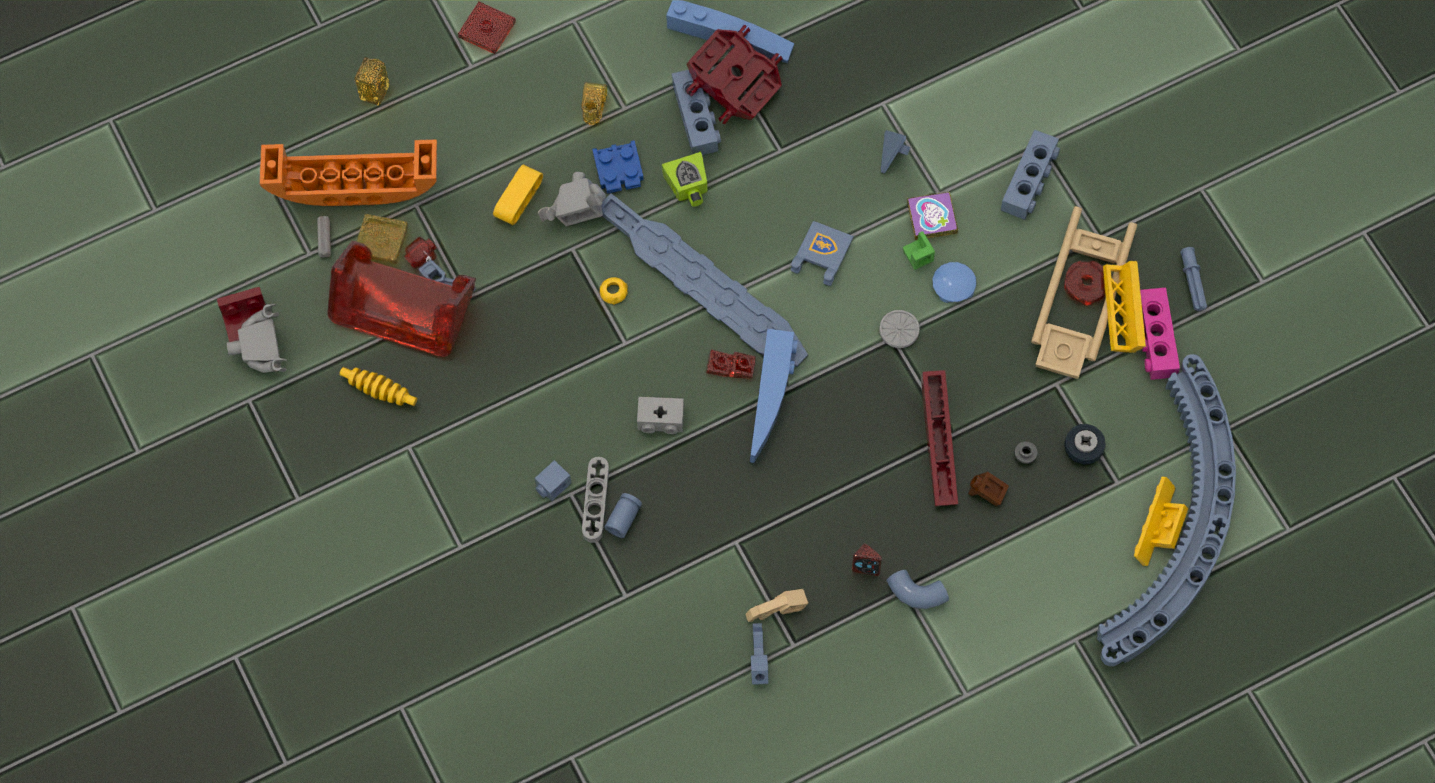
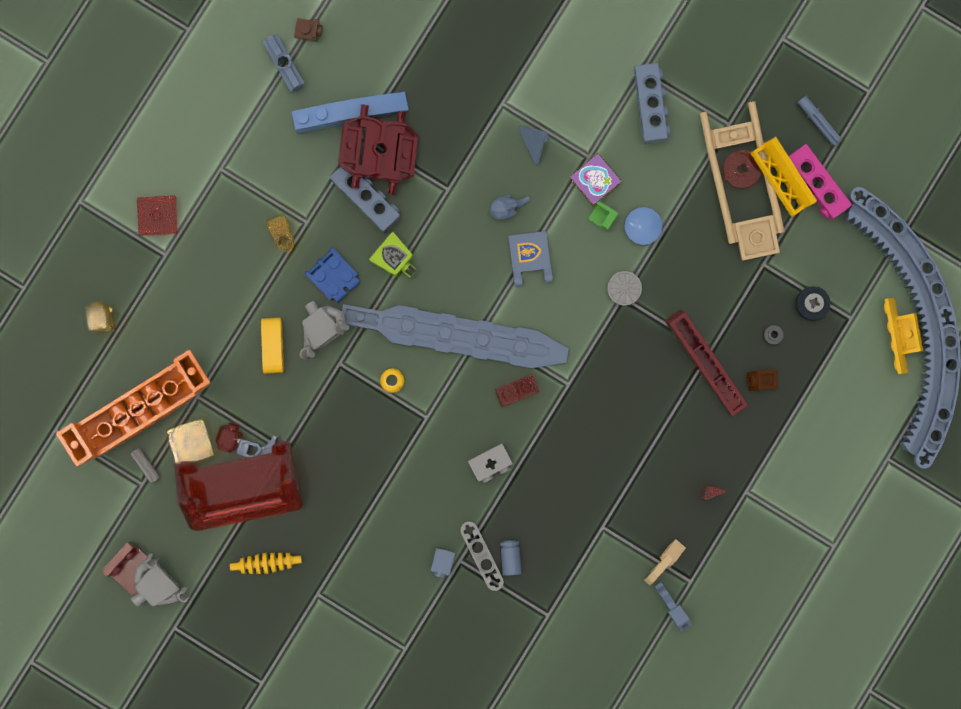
camera: 35 degrees left, 20 degrees up
medium blue slope [750,329,798,463] -> none
sand blue cylinder [886,570,949,609] -> none
none -> sand blue piece [490,194,530,220]

